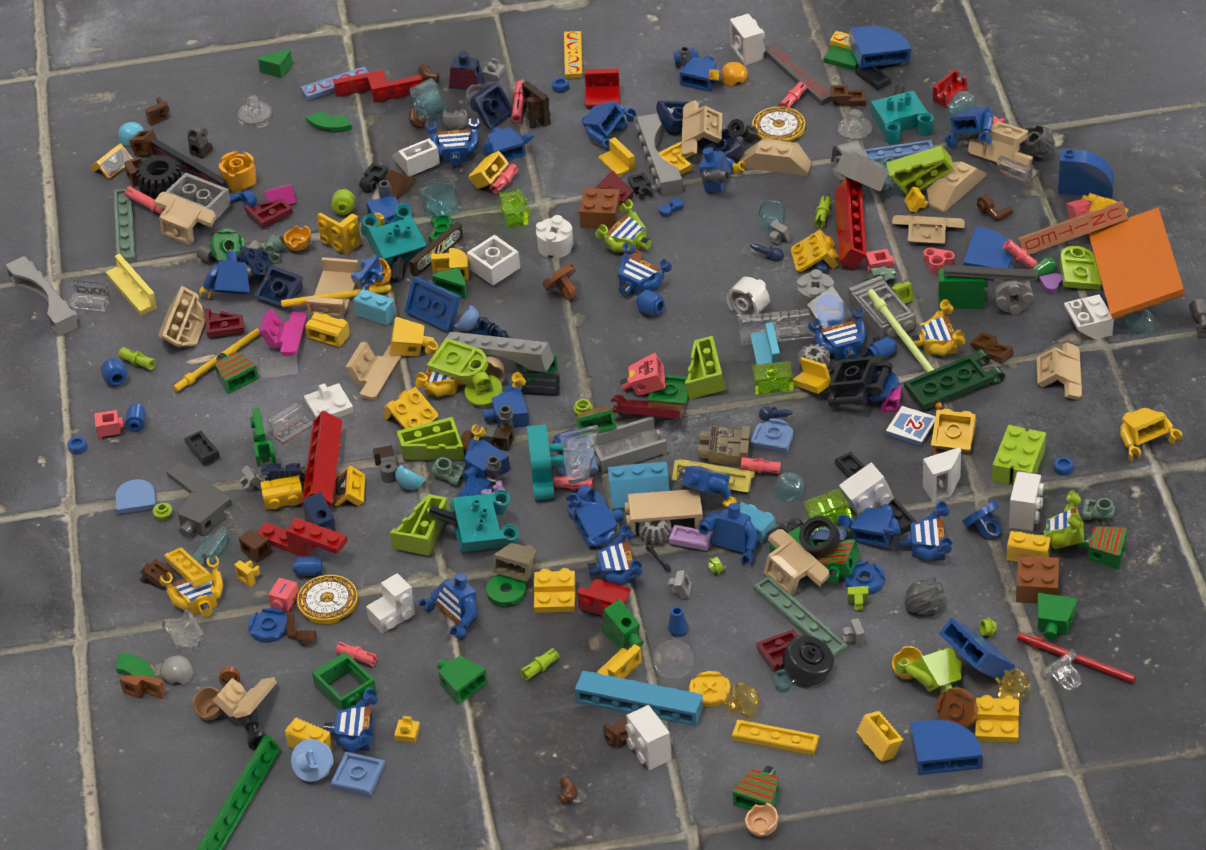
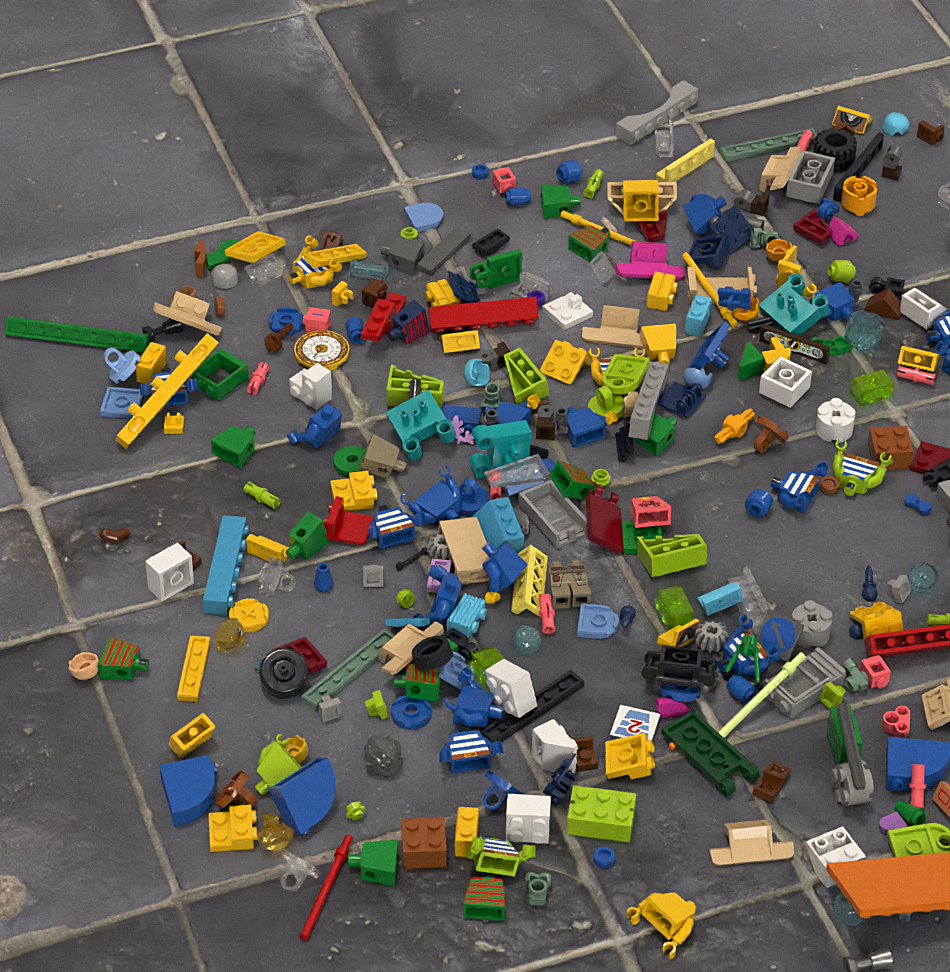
camera: 75 degrees right, 0 degrees up
reddish brown brick [129,130,157,156] -> none
green tile [210,228,246,261] -> none
white brick [726,277,770,320] -> none
yellow torso [910,299,965,356] -> none
none -> yellow piece [115,333,219,449]
none -> yellow tile [225,231,286,263]
none -> dark azure tile [385,618,430,627]
none -> dark purple tile [527,290,545,307]
none -> green torso [541,184,581,219]
none -> dark blue hinge [542,753,576,806]
none -> yellow brick [623,180,659,221]
none -> light orange axle [714,408,755,444]
none -> green plant [725,635,760,683]

